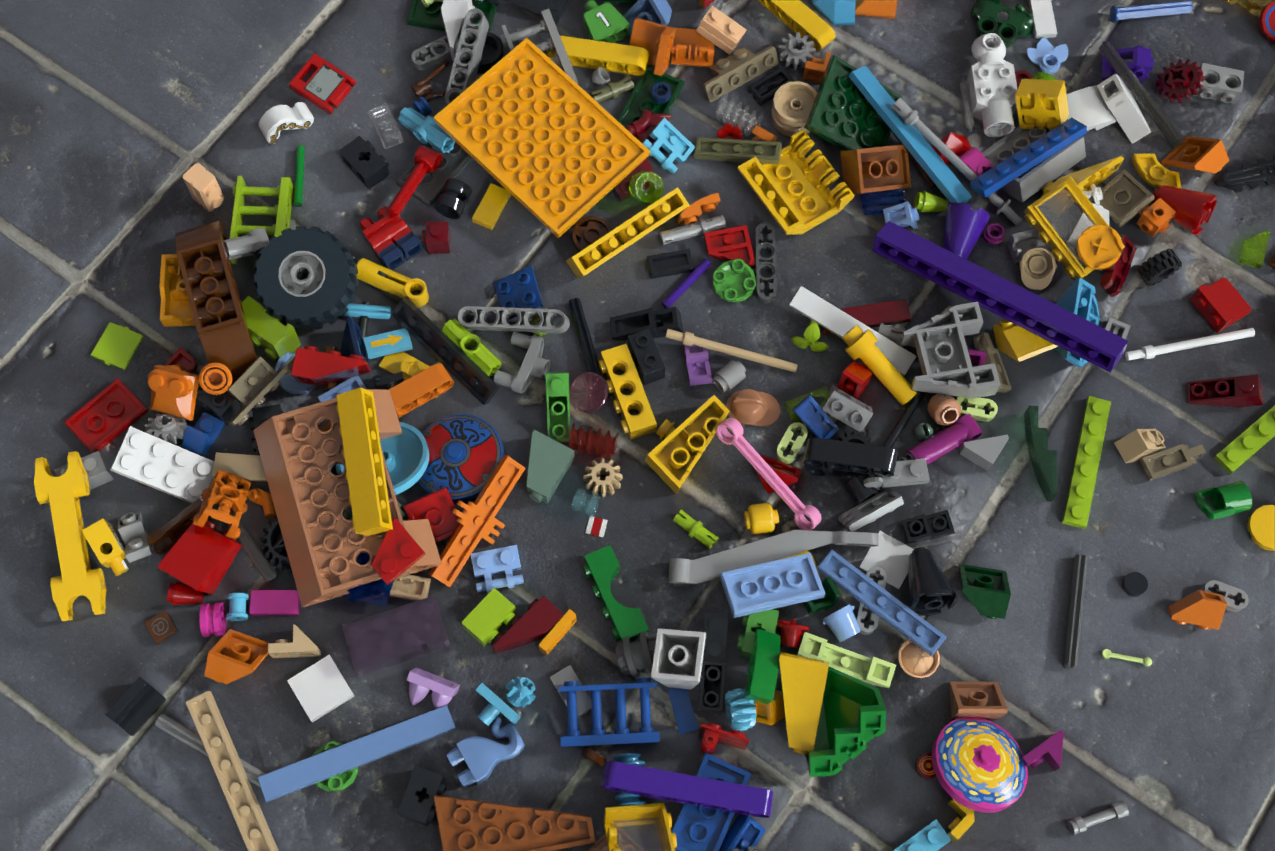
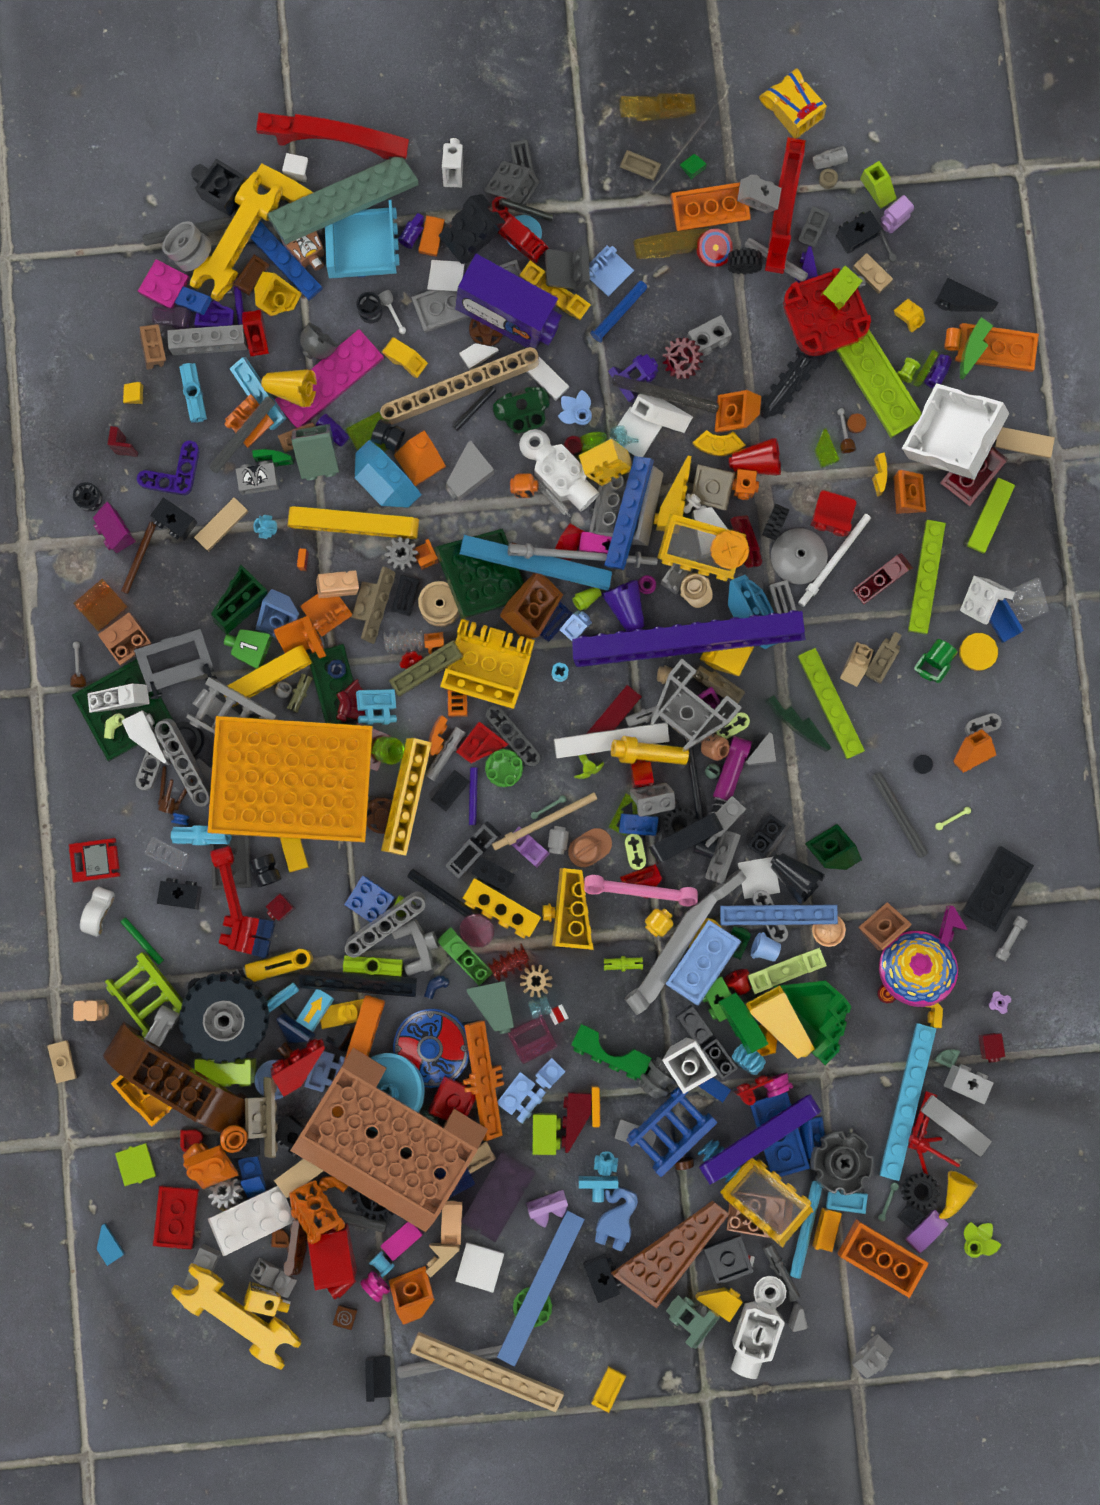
camera: 40 degrees left, 15 degrees up
yellow brick [336,387,393,536] -> none
red wing [371,518,426,585] -> none
none -> tan plate [48,1040,77,1084]
none -> dark azure tile [97,1223,125,1266]
none -> dark orange tile [271,1228,290,1248]
none -> dark blue arm [424,975,450,999]
none -> light nougat slope [441,1201,462,1245]
none -> light grey slope [446,441,494,501]
none -> orange slope [448,690,468,717]
none -> clear pink tile [508,1015,558,1064]
none -> orange head [510,473,539,498]
none -> sand green hinge [531,795,567,819]
none -> light blue bracket [535,1058,566,1089]
none -> medium azure bush [551,663,569,682]
none -> clear light blue animal [610,425,639,448]
none -> dark pink wheel [763,1072,793,1098]
none -> light grey dish [771,528,828,585]
none -> black plate [961,846,1034,932]

